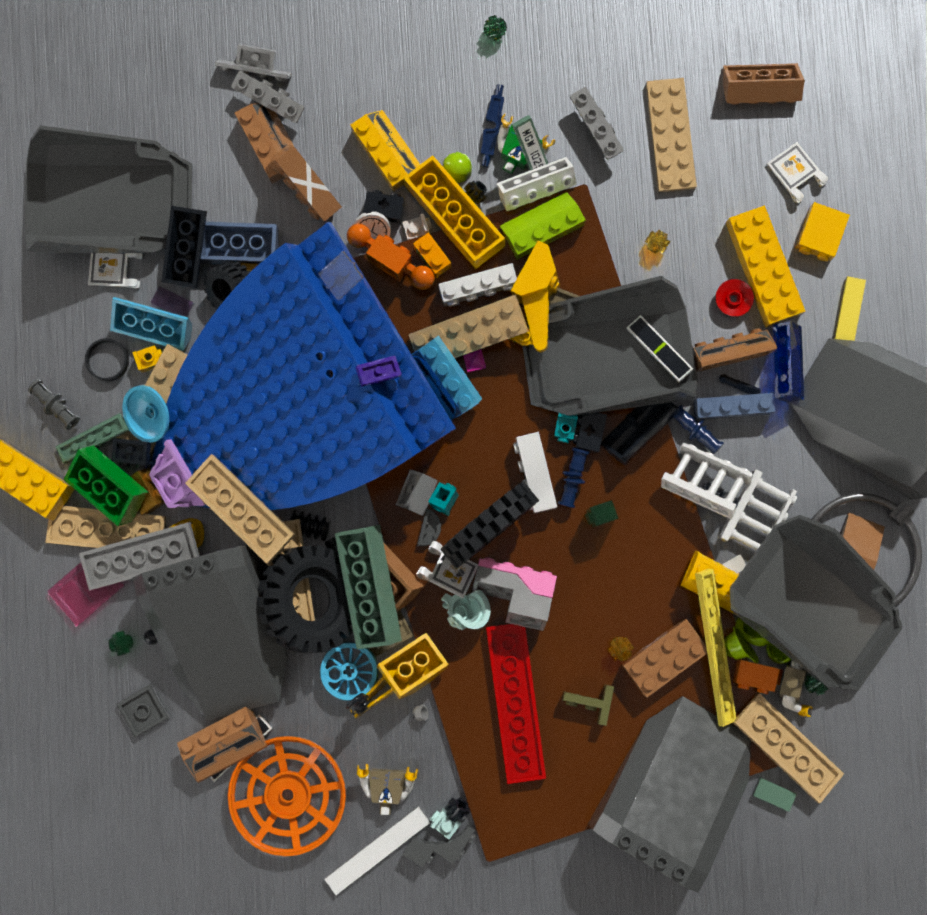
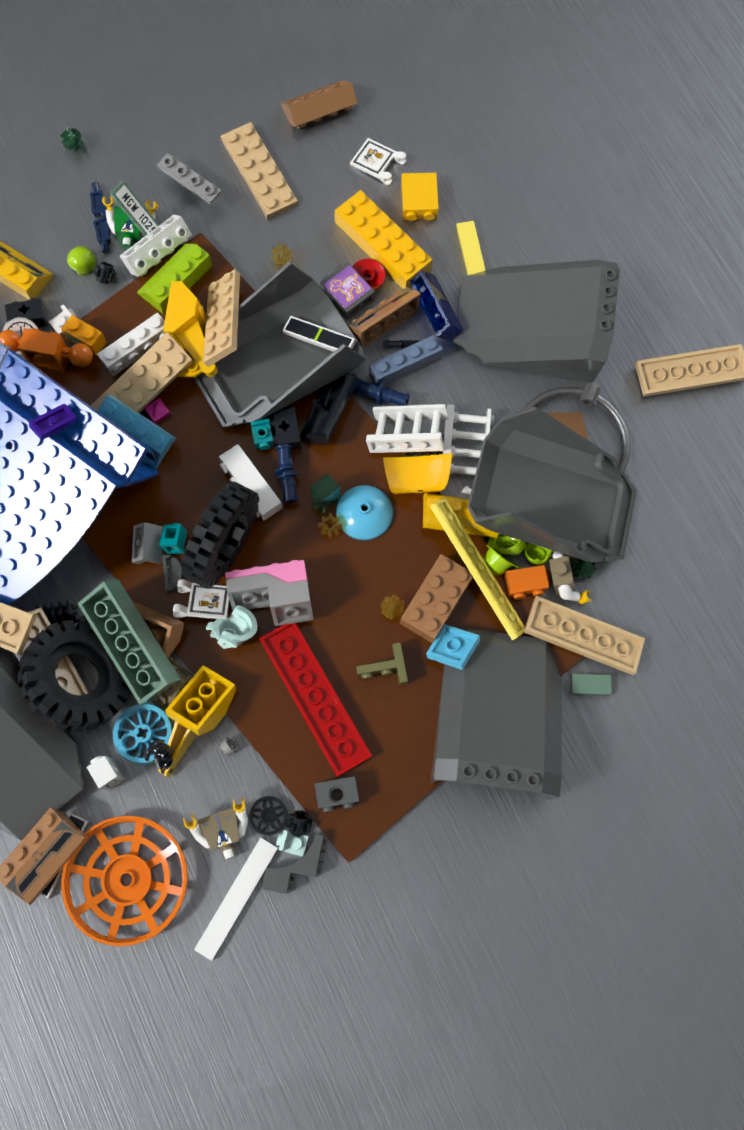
camera: 25 degrees left, 10 degrees down
yellow brick [403,155,505,269] -> none
none -> white brick [86,755,126,791]
none -> tan plate [203,269,240,367]
none -> black wheel [249,796,288,835]
none -> dark grey brick [314,776,359,812]
none -> clear yellow gear [318,513,342,539]
none -> panel [320,262,375,321]
none -> medium azure dish [336,485,393,540]
none -> yellow piece [383,453,452,494]
none -> medium azure hinge [426,624,480,670]

